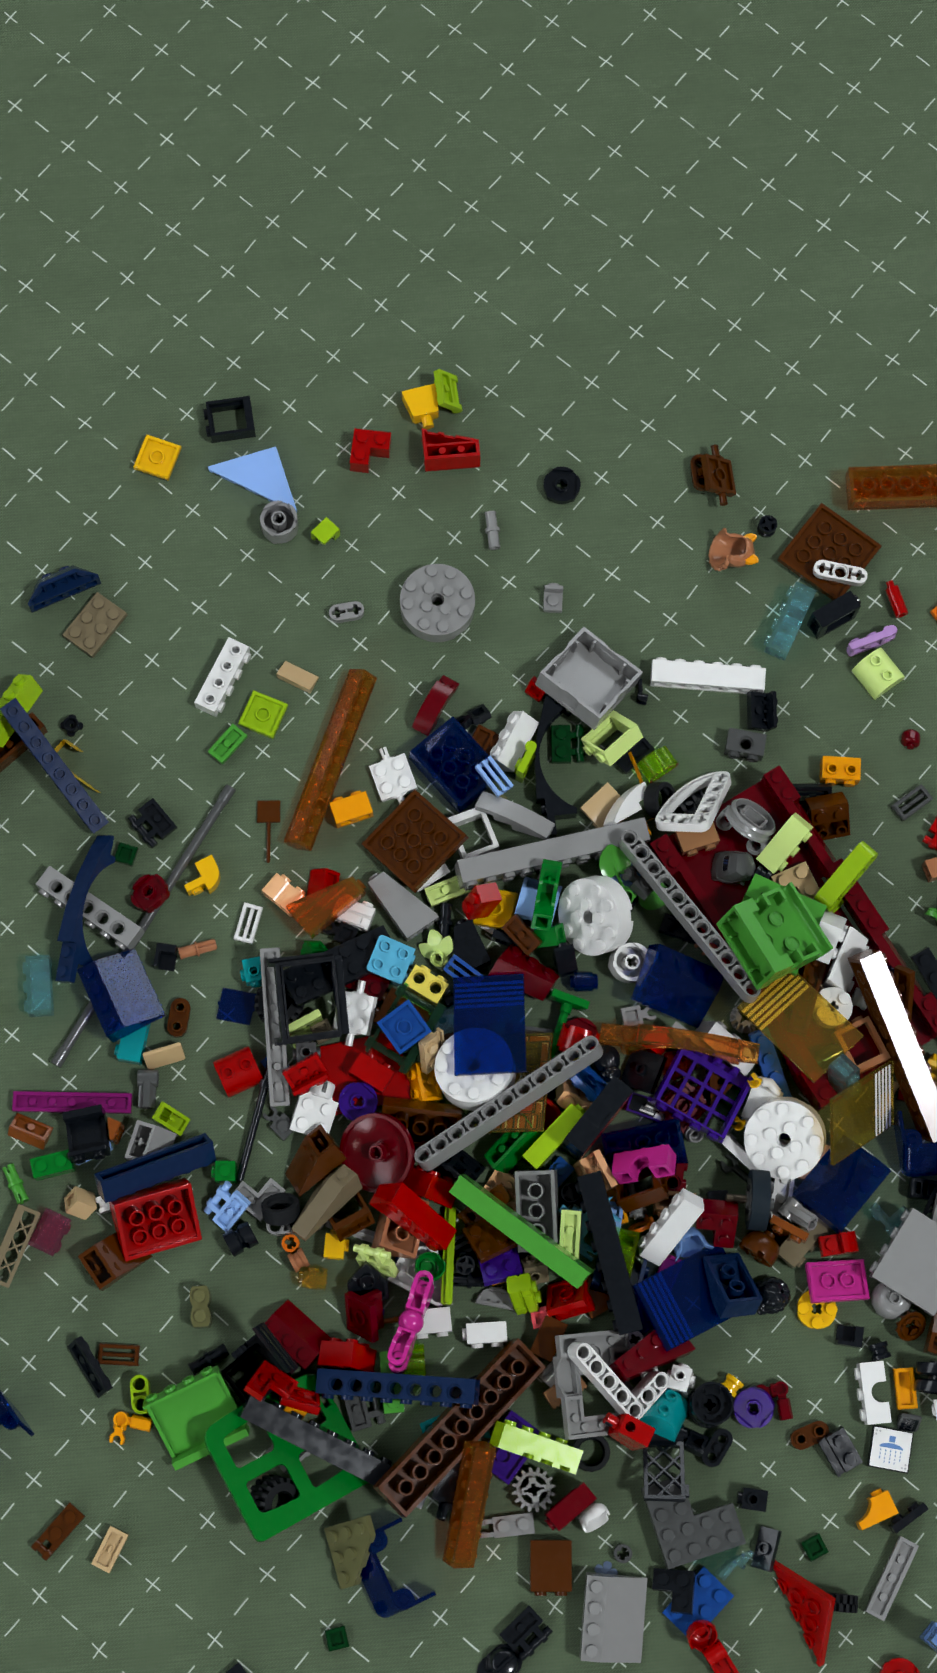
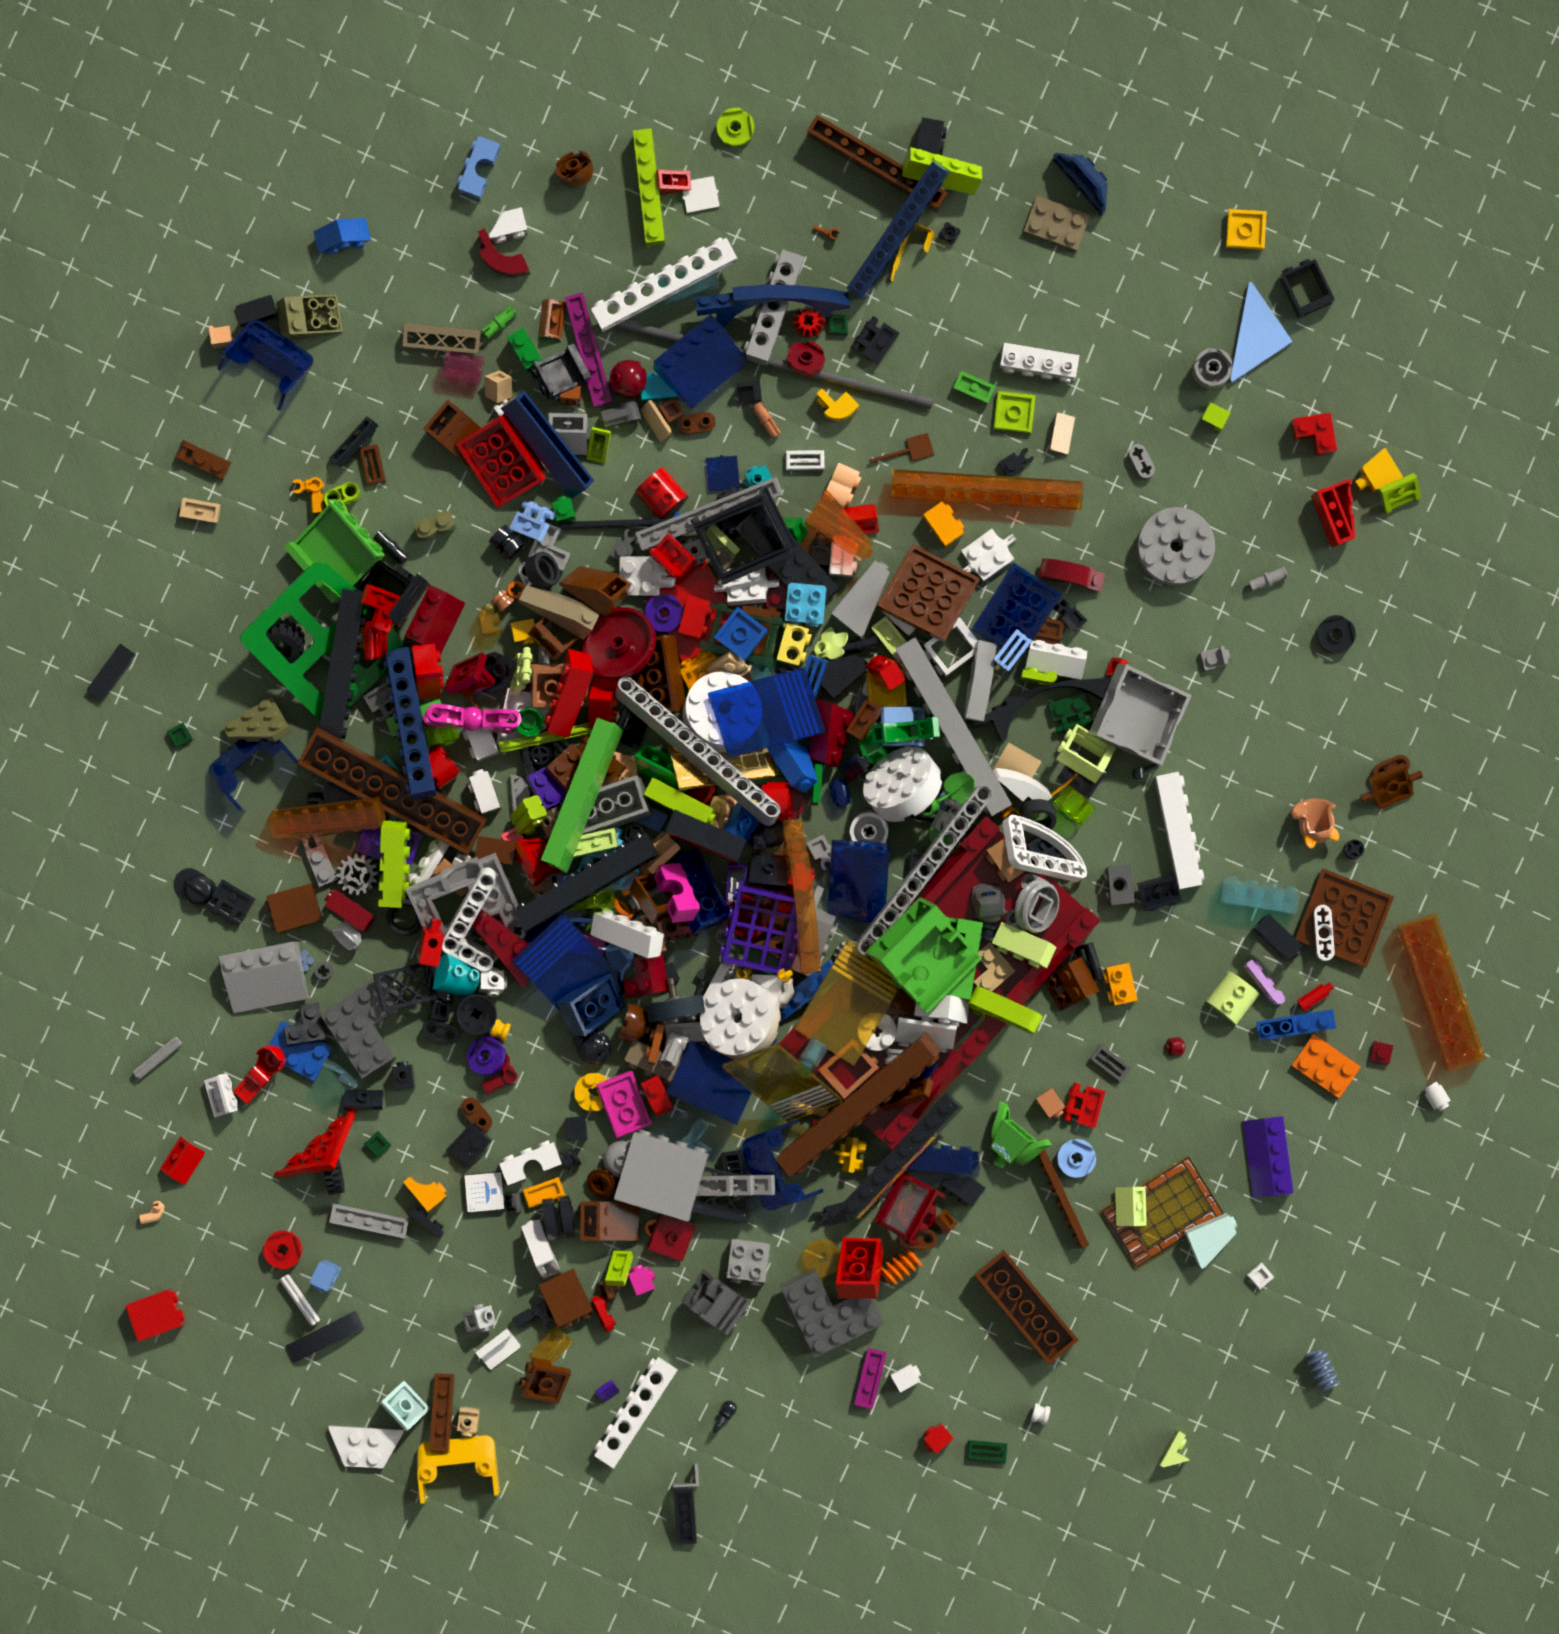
camera: 75 degrees right, 10 degrees up
none -> white plate [408,838,449,885]
none -> red brick [417,744,460,789]
none -> white brick [591,238,738,332]
none -> dark red cylinder [609,360,647,398]
none -> reddish brown tile [657,397,684,424]
none -> blue slope [767,735,818,793]
none -> red gear [792,306,825,338]
none -> dark orange hand [813,225,840,241]
none -> black plate [998,448,1034,479]
none -> blue slope [1256,1009,1337,1041]

